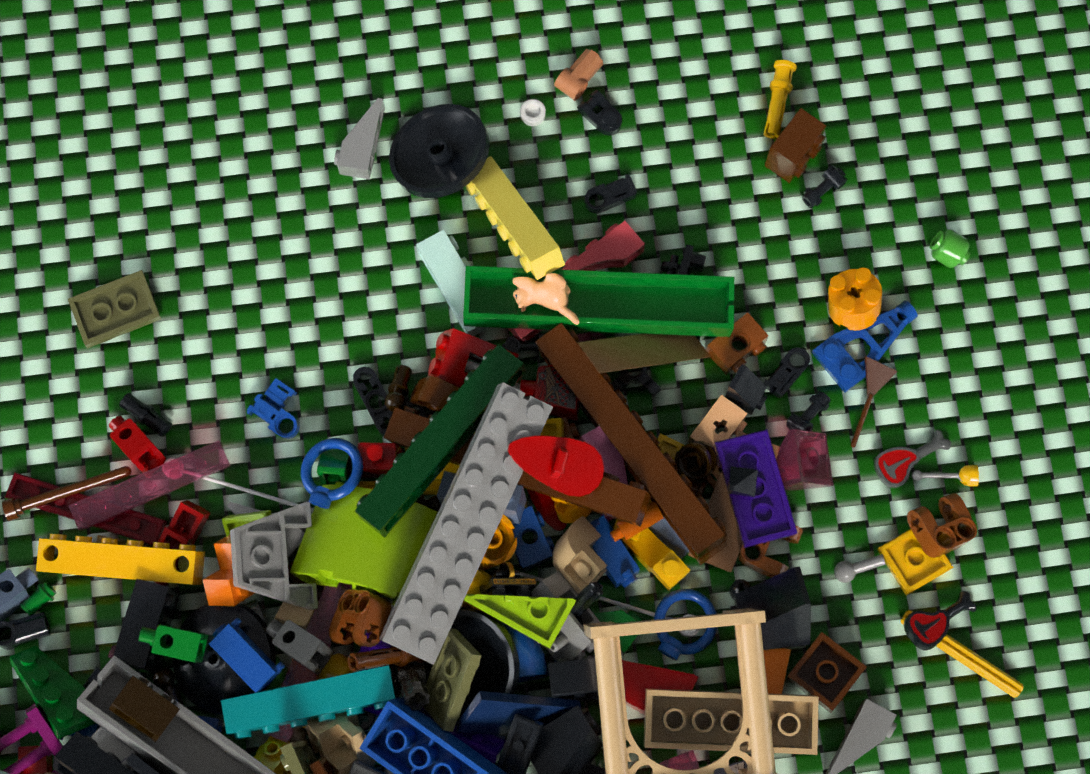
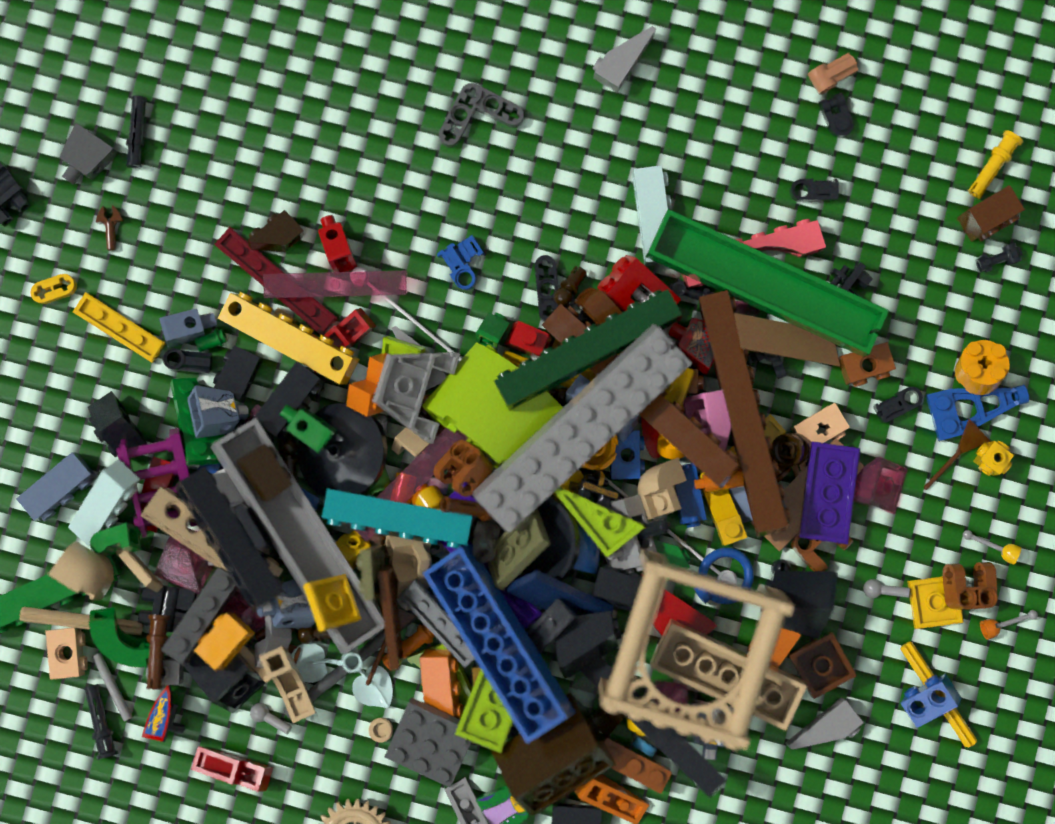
camera: 20 degrees right, 10 degrees up
reddish brown piece [2,466,132,521] -> none
olive plate [68,270,162,349] -> none
black pin [119,393,172,437] -> none
blue brick [209,618,285,693] -> none
dark grey torso [266,619,334,676] -> none
blue piece [301,438,364,509] -> none
black dish [389,104,490,198] -> none
light yellow brick [466,156,565,280] -> none
red shield [507,436,604,497] -> none
light nougat animal [513,273,579,325] -> none
white tile [520,99,546,126] -> none
black slope [725,364,768,415] -> none
black slope [727,466,758,497] -> none
black bar [786,391,831,437] -> none
dark grey piece [874,430,951,488] -> none
black piece [903,591,977,651] -> none
none -> sand blue torso [187,386,248,438]
none -> black brick [213,345,263,402]
none -> dark brown slope [248,210,304,252]
none -> dark grey beam [439,83,524,148]
none -> blue brick [900,674,962,728]
none -> yellow brick [973,441,1014,476]
none -> hinge [980,610,1038,640]

